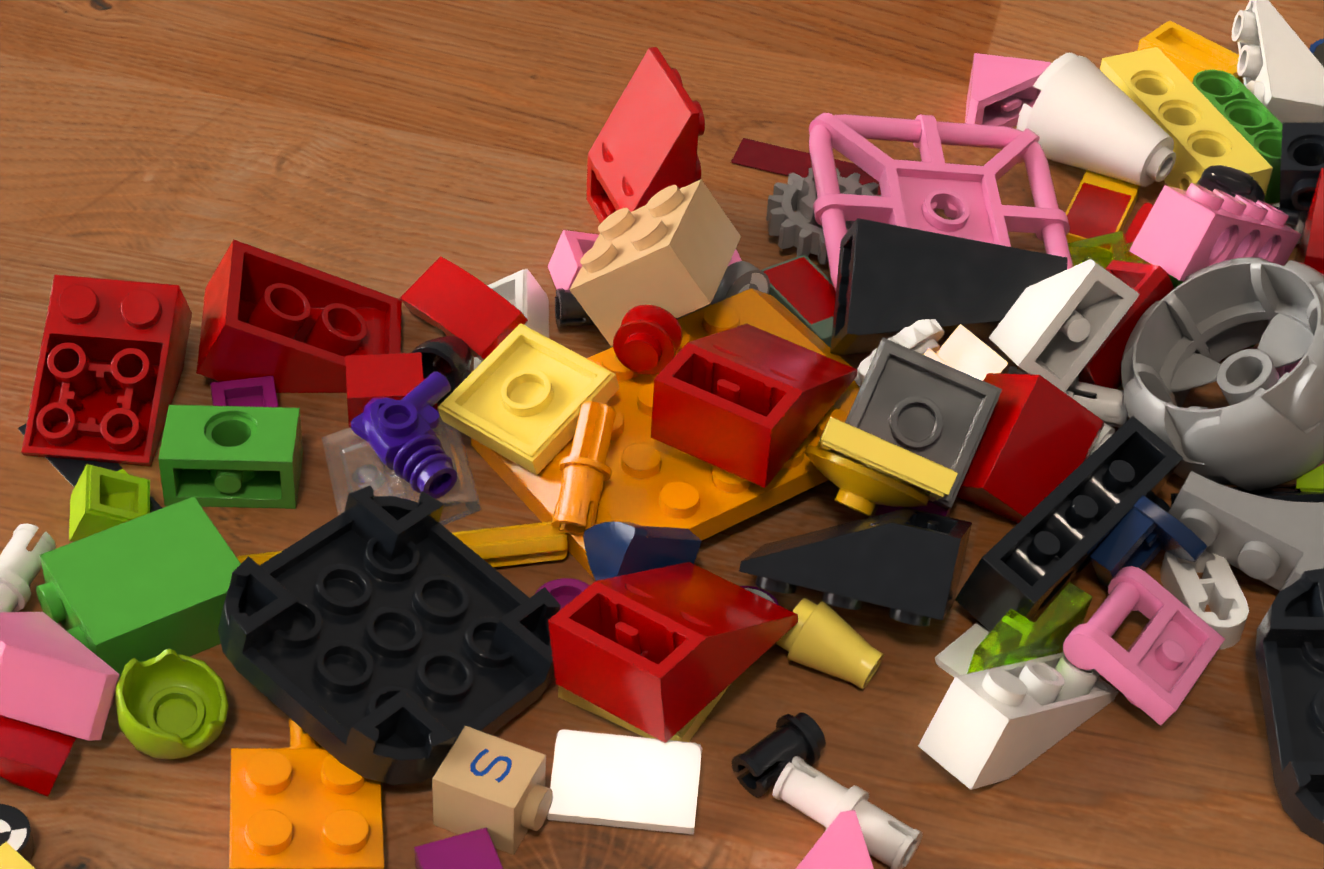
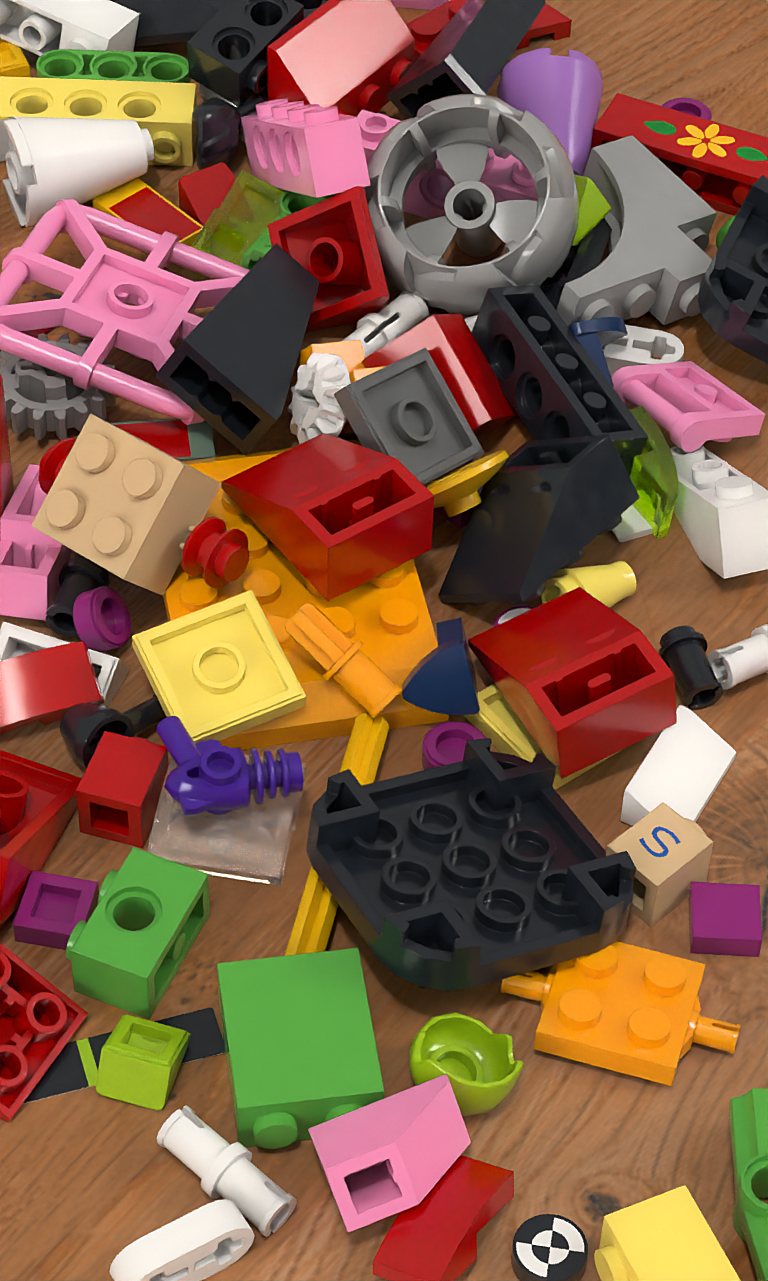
camera: 65 degrees left, 5 degrees up
light yellow tile [816,417,958,502] -> none
white slope [989,259,1140,393] -> none
none -> magenta tile [73,586,131,653]

